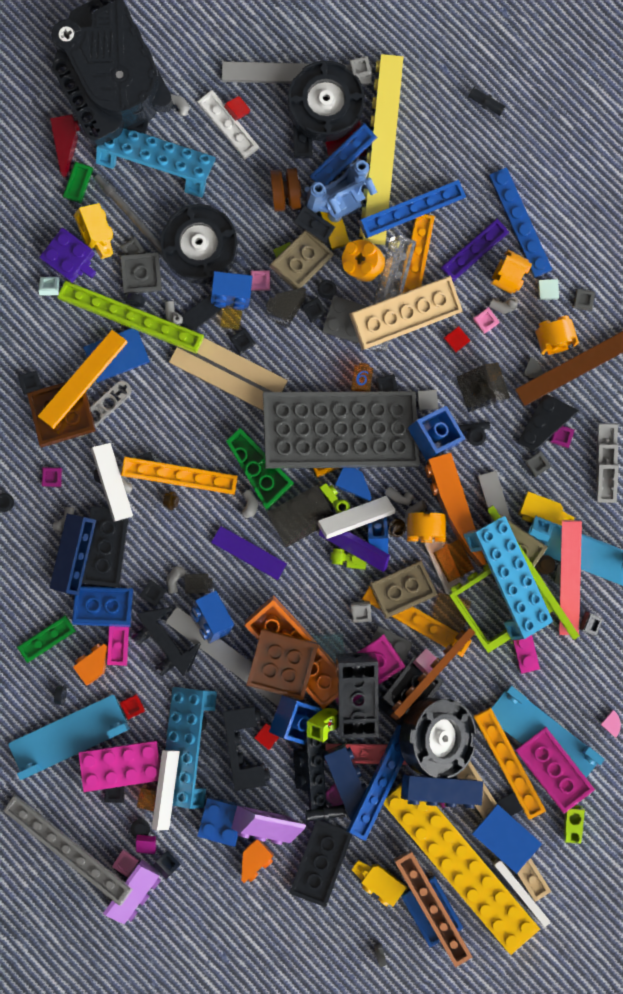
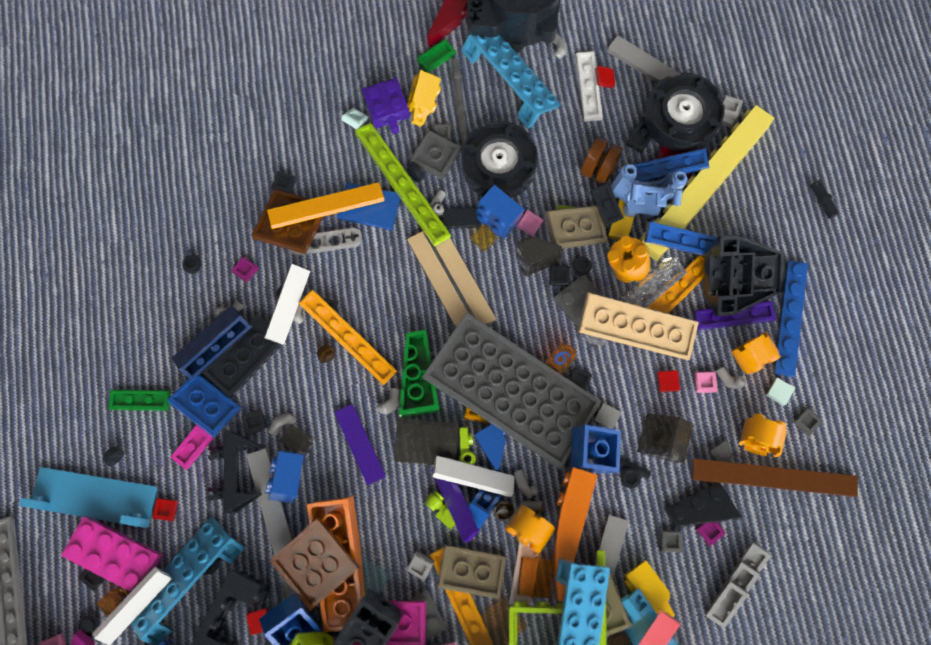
camera: 35 degrees right, 10 degrees down
orange slope [73,643,108,686] -> none
black tile [229,328,256,354] -> none
none -> black wedge [704,235,784,316]

